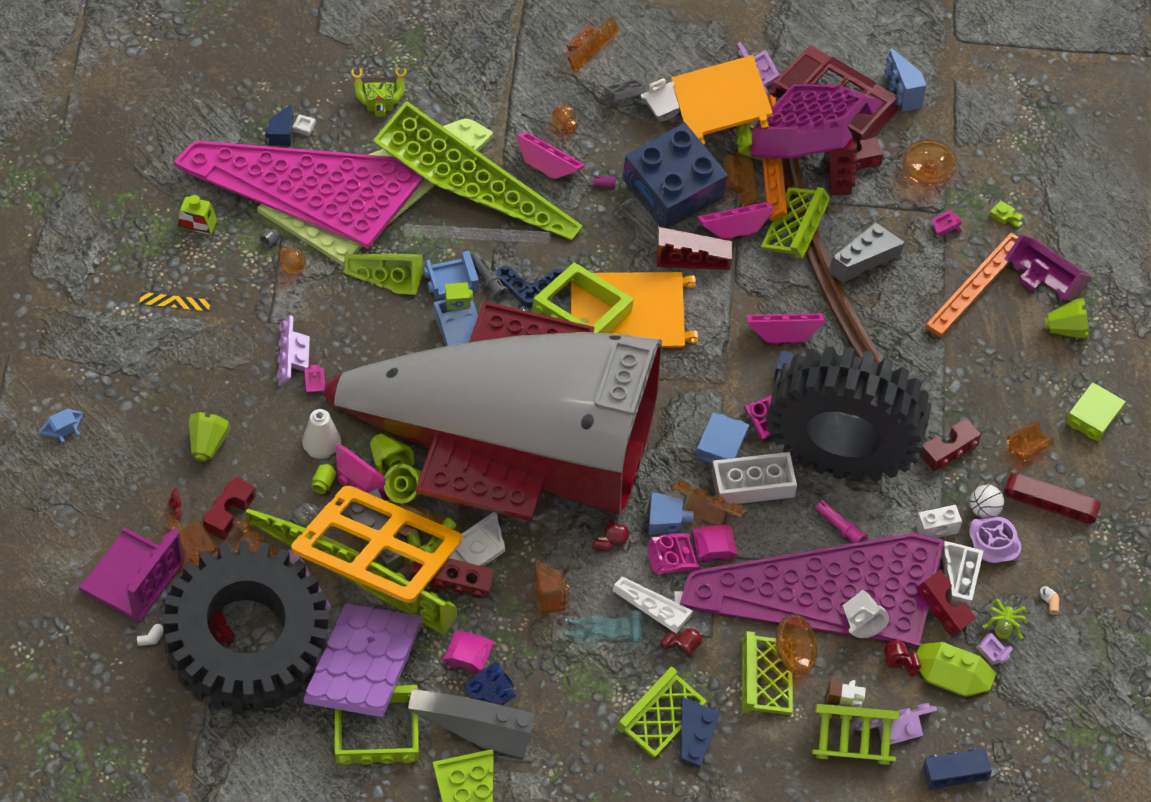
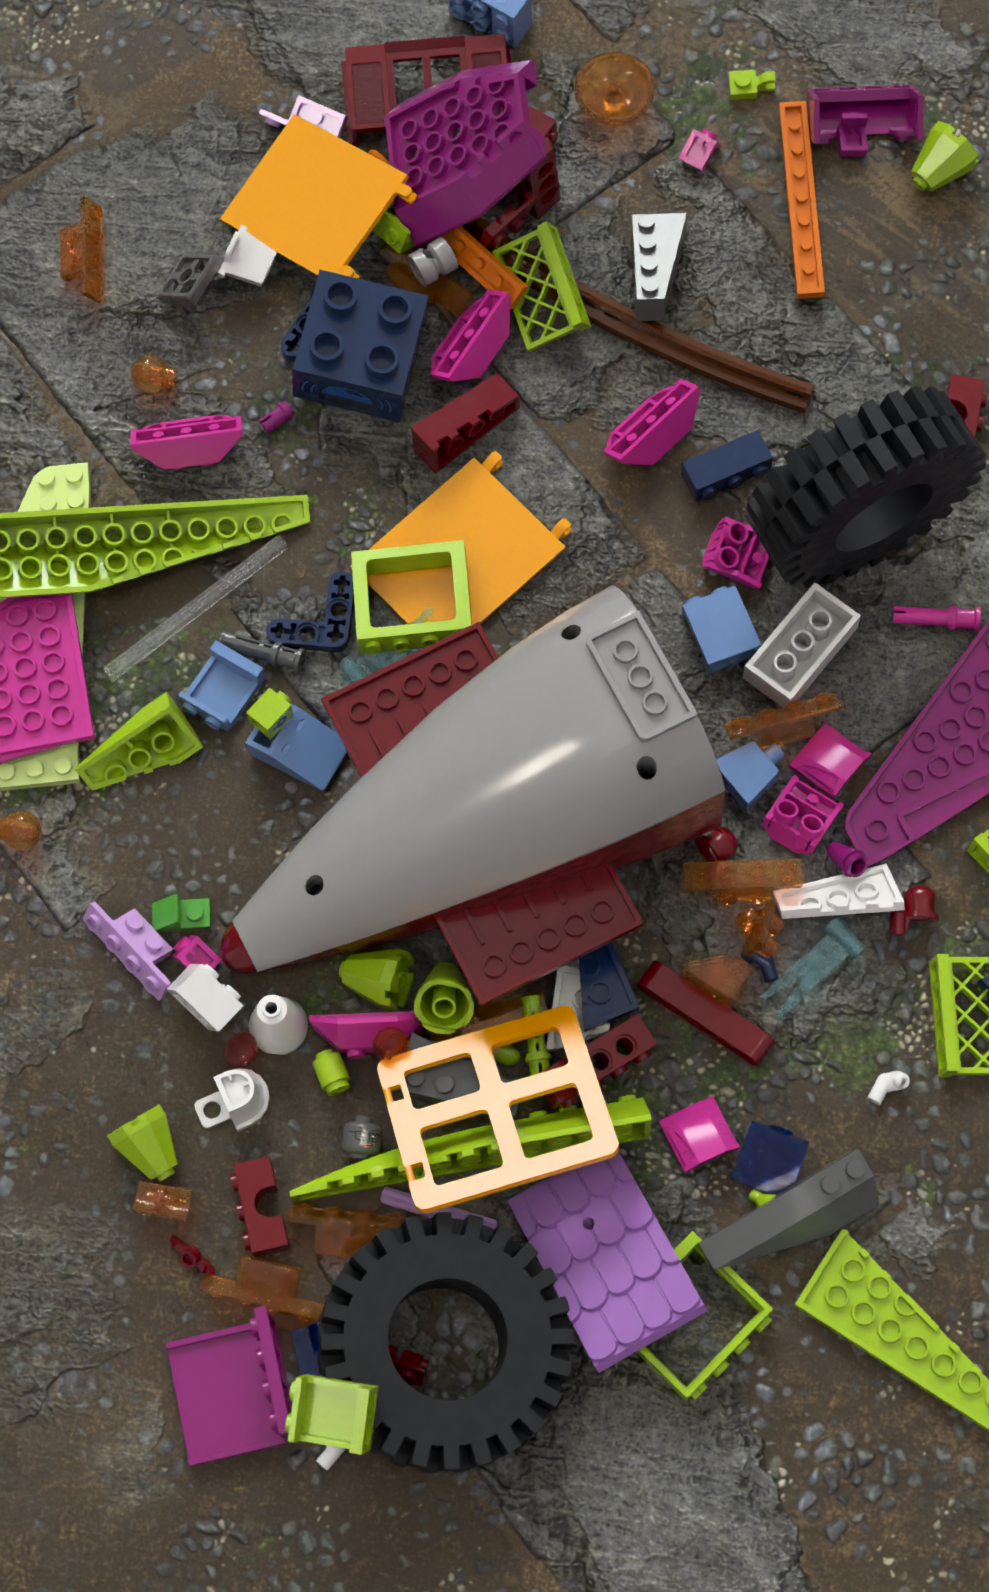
camera: 35 degrees left, 15 degrees up
none -> clear orange hips [132,1181,193,1221]
none -> bright green slope [152,894,212,933]
none -> white brick [166,963,243,1032]
none -> white container [194,1068,270,1132]
none -> clear red hat [224,1032,258,1067]
none -> lime panel [285,1374,378,1455]
none -> clear red hat [372,1027,410,1060]
none -> light grey wheel [407,237,459,287]
none -> dark red wing [478,189,538,249]
none -> dark blue wing [579,942,640,1032]
none -> dark red beam [637,960,775,1067]
none -> clear orange bracket [683,858,803,905]
none -> clear orange hips [735,900,784,958]
none -> dark blue arm [741,945,779,983]
none -> magenta cone [827,841,868,877]
none -> white arm [867,1071,910,1105]

